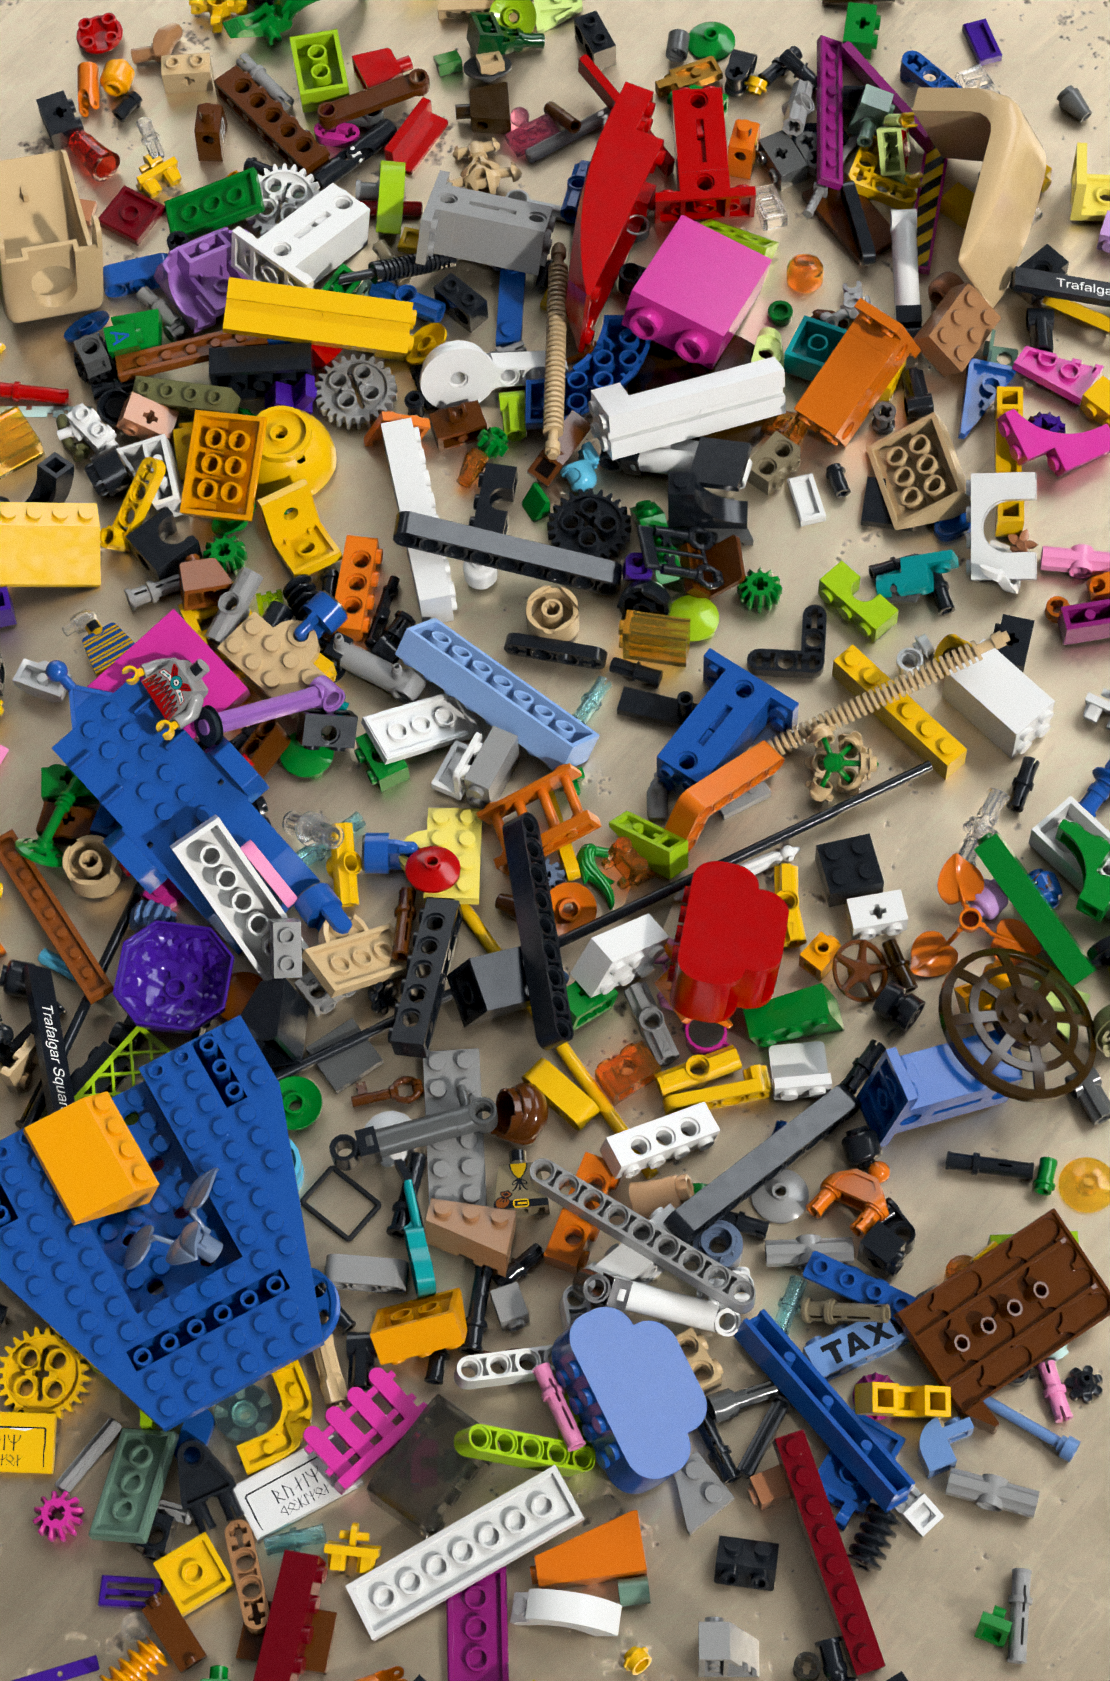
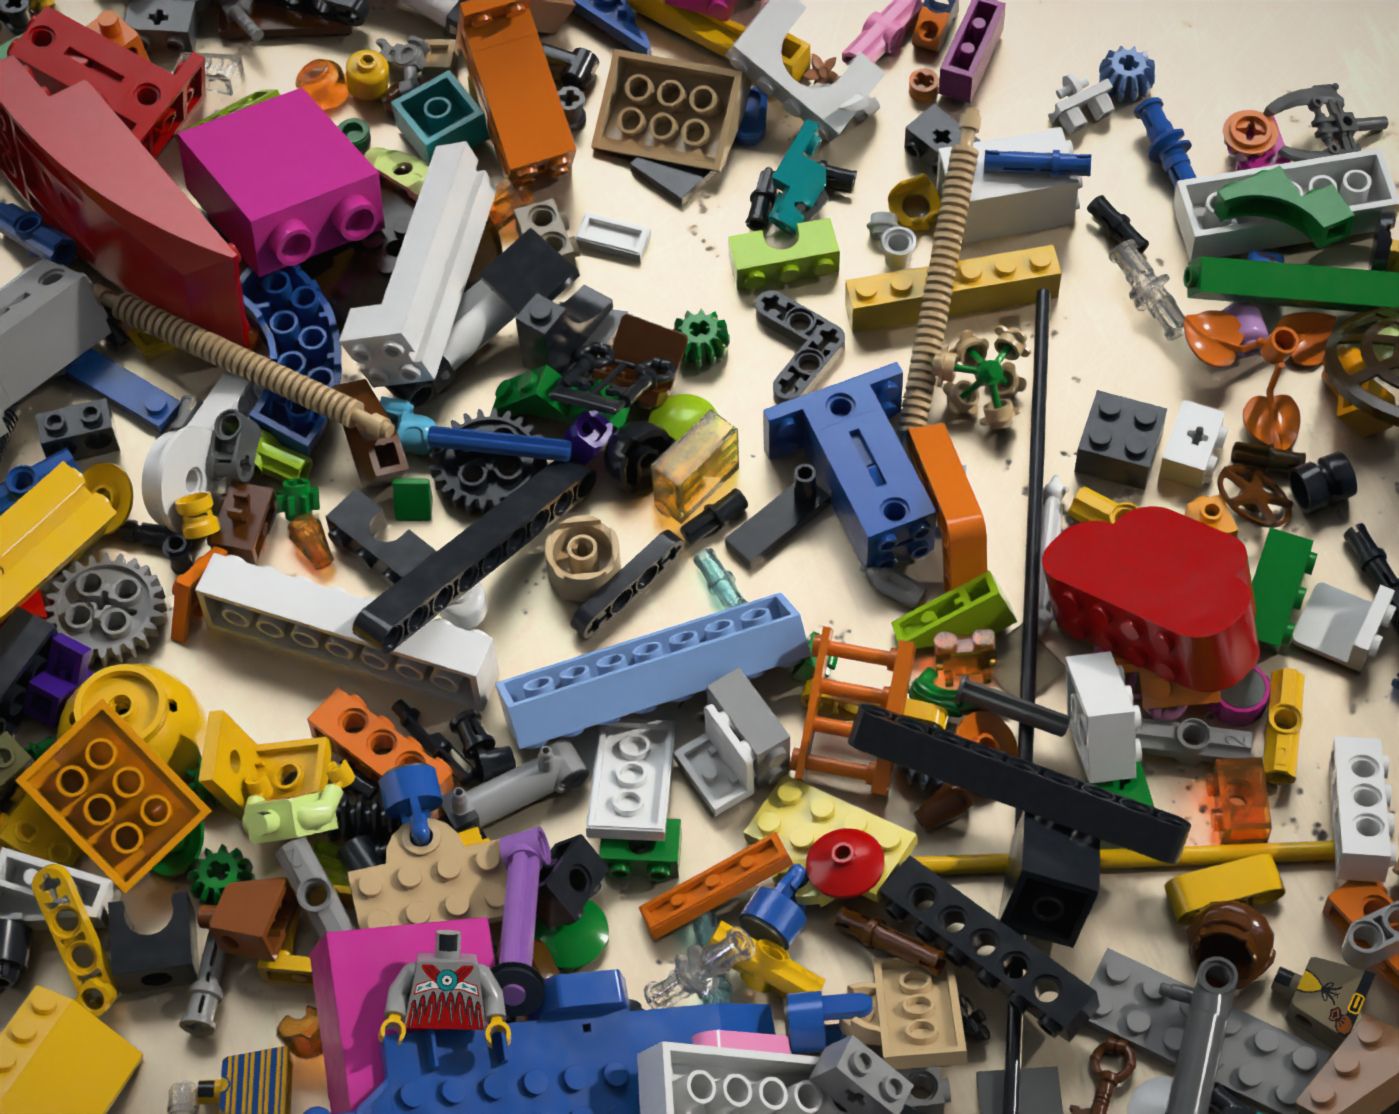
camera: 60 degrees left, 5 degrees down
yellow beam [662,1064,773,1115] -> none
black pin [825,463,851,498] -> none
none -> yellow wheel [175,492,220,539]
none -> dark grey piece [205,409,261,482]
none -> yellowish green torso [242,760,355,844]
none -> yellow head [345,50,389,100]
none -> blue axle [427,426,572,462]
none -> orange tile [638,832,794,940]
none -> dark grey axle [955,674,1070,737]
none -> blue pin [984,149,1092,178]

